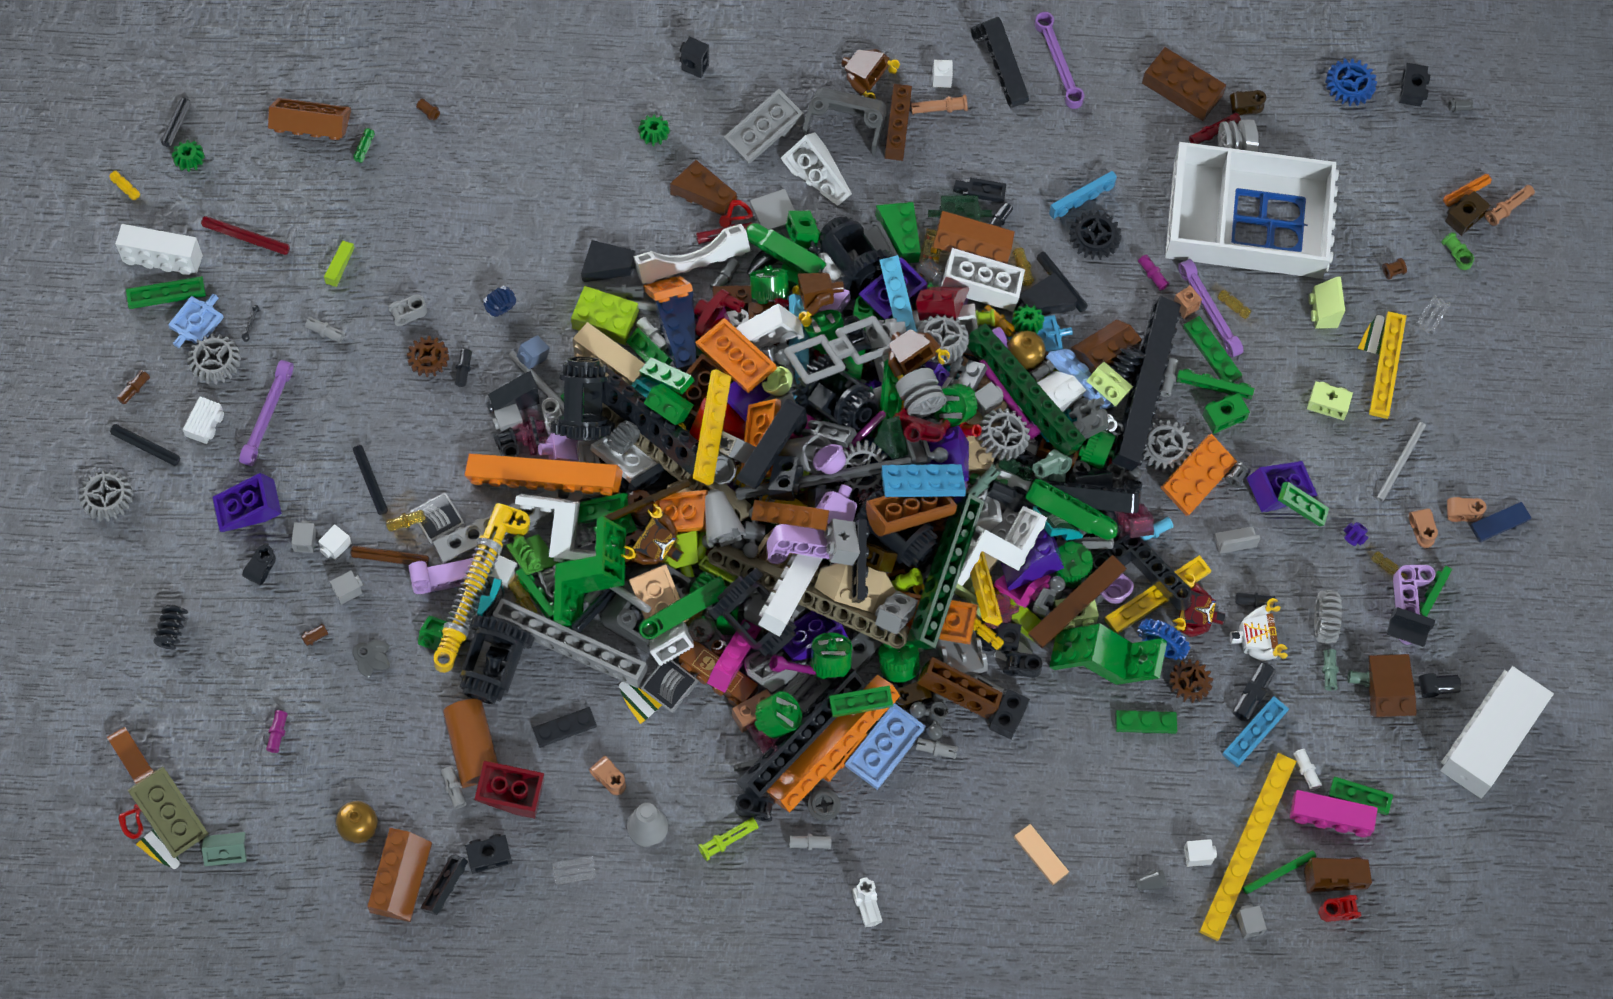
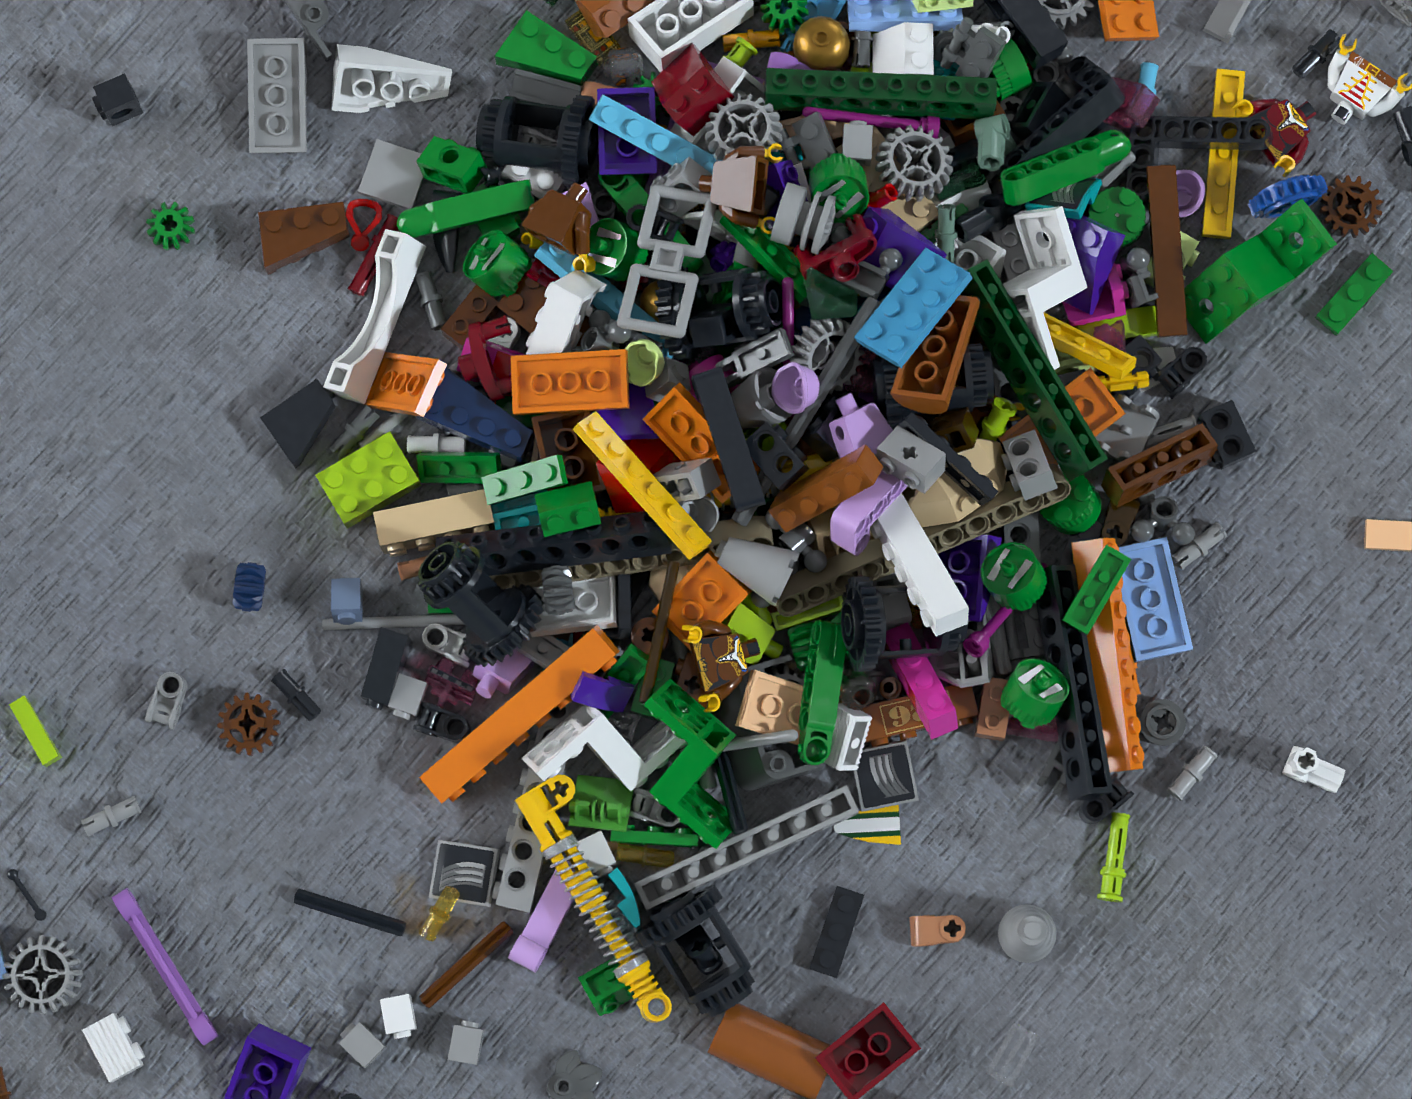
camera: 45 degrees left, 15 degrees up
none -> dark purple slope [571,671,635,712]

